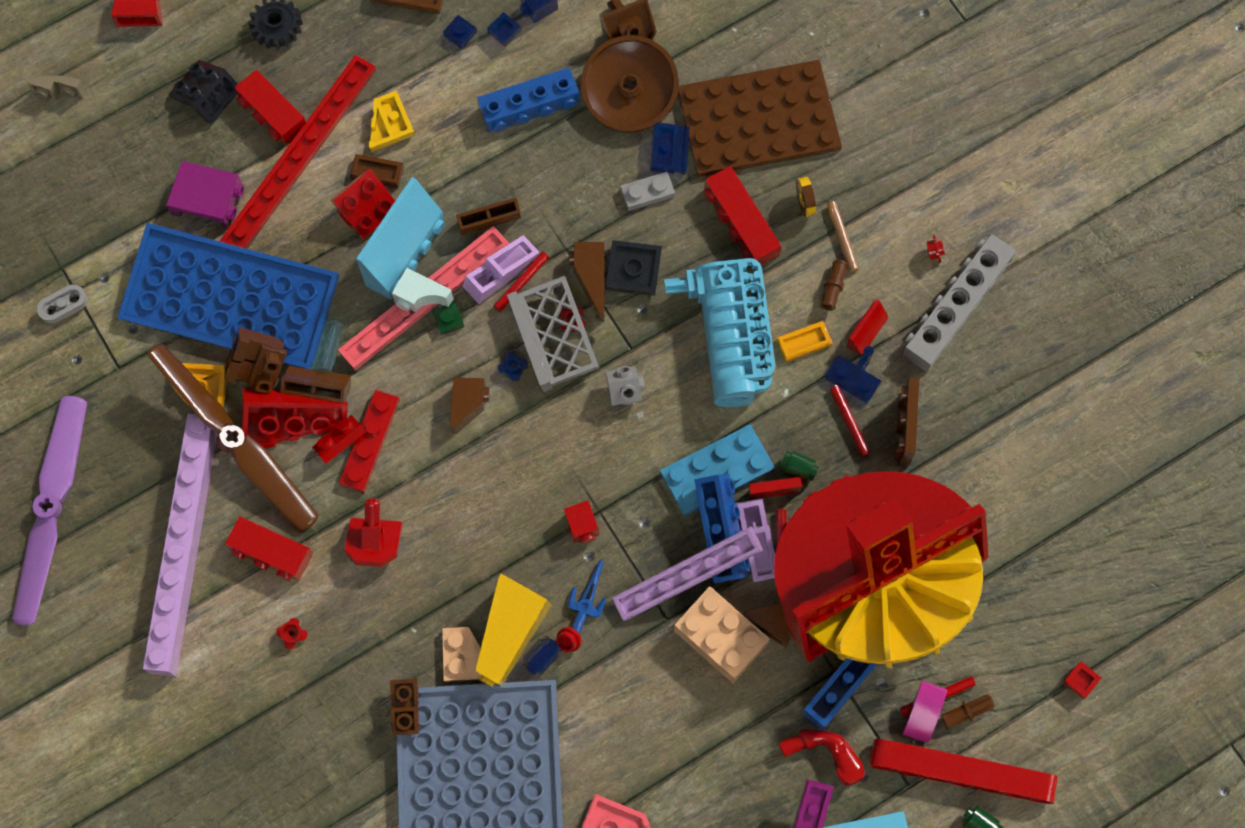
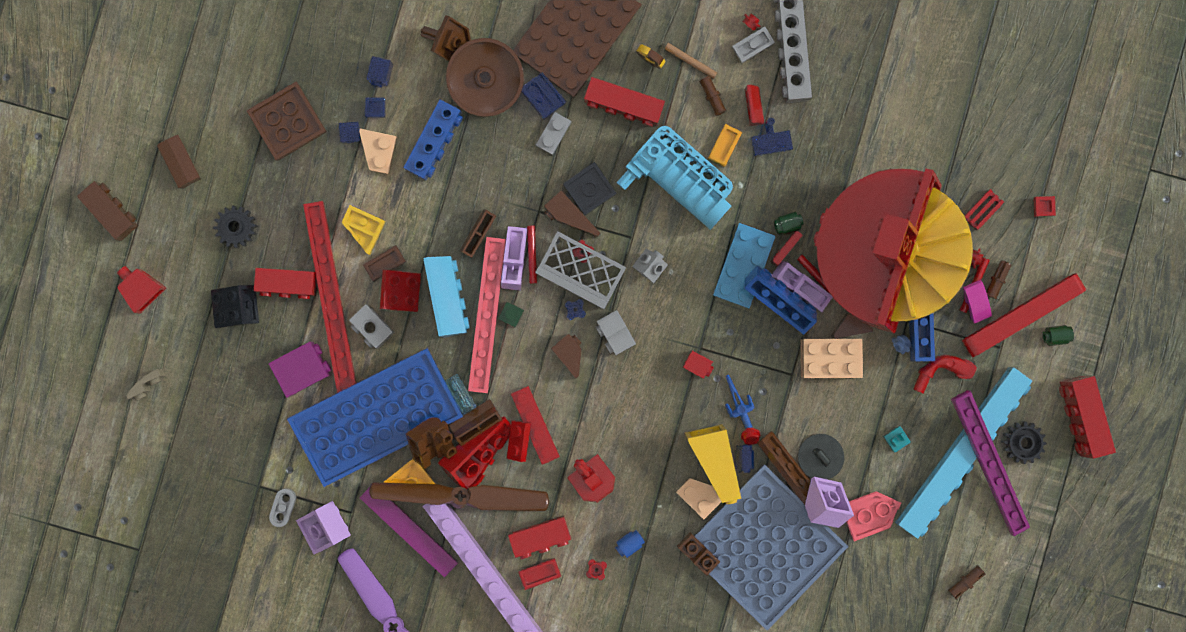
camera: 45 degrees left, 15 degrees up
light aqua arch [392,268,453,313] -> none
lavender tile [612,527,764,621] -> none
red bar [829,385,870,457] -> none
reddish brown plate [894,377,920,467] -> none
none -> lavender slope [296,501,351,554]
none -> light grey brick [349,304,395,349]
none -> light nougat wing [359,129,397,175]
none -> magenta tile [360,487,458,578]
none -> red tile [518,558,561,590]
none -> light grey brick [596,310,636,355]
none -> blue brick [615,530,645,558]
none -> light grey plate [731,27,775,64]
none -> reddish brown plate [757,431,811,505]
none -> pearl dark grey shield [798,434,844,480]
none -> lavender slope [805,477,854,528]
none -> teal tile [883,426,911,453]
none -> medium blue plate [892,335,911,354]
none -> red tile [964,189,1004,231]
none -> red plate [971,248,983,269]

